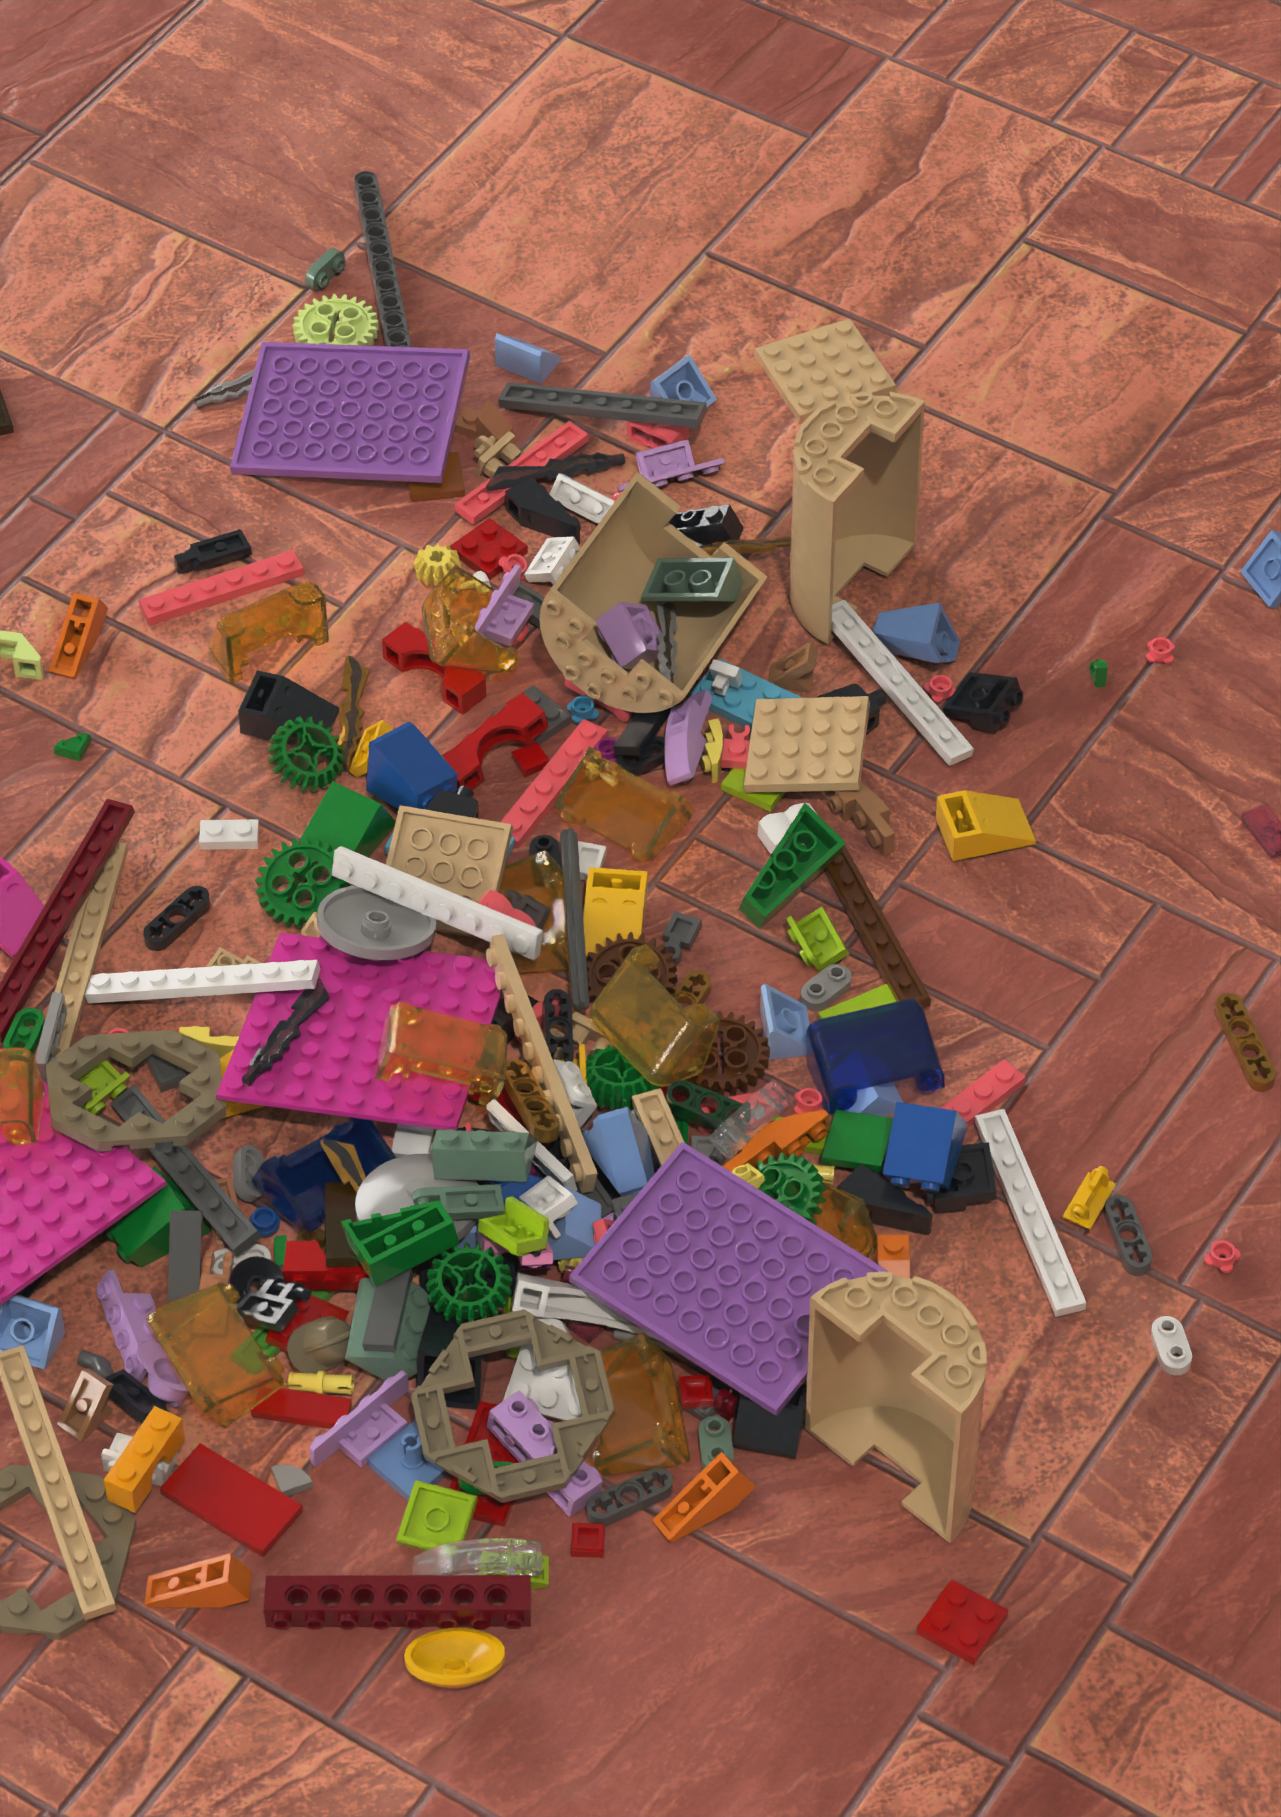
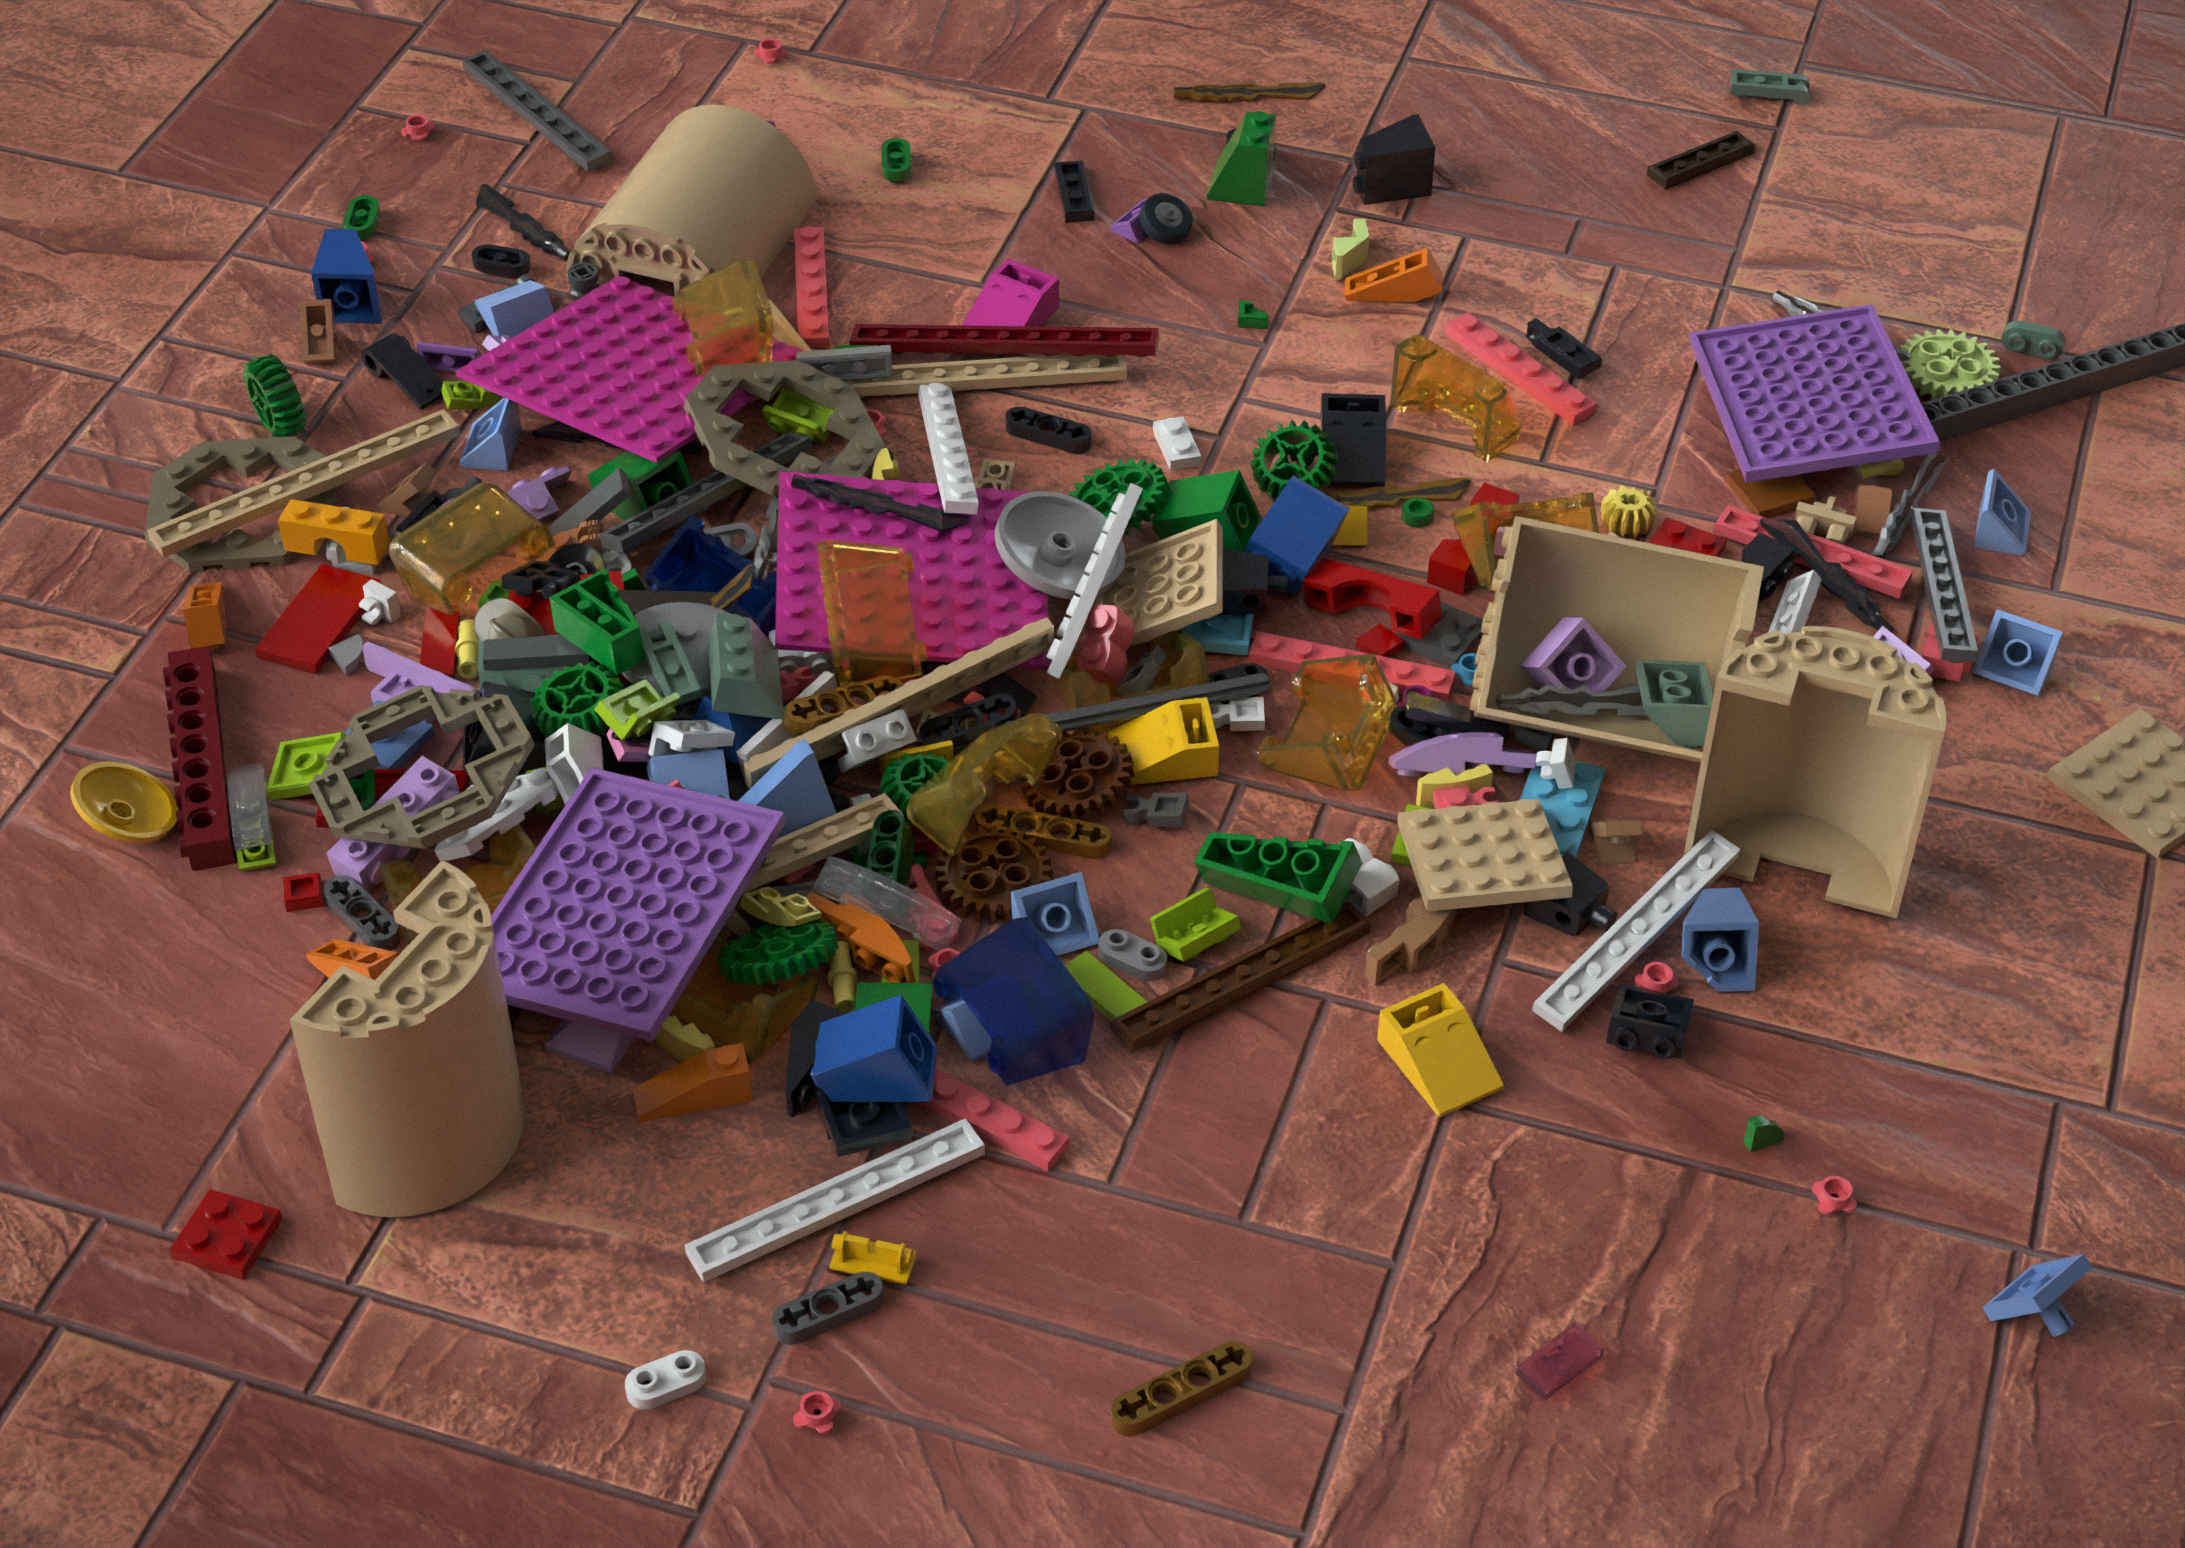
camera: 75 degrees right, 5 degrees down
none -> white tile [359,579,401,625]
none -> light grey sword [754,495,779,580]
none -> green tile [1401,498,1434,528]
none -> light grey sword [1872,453,1946,559]

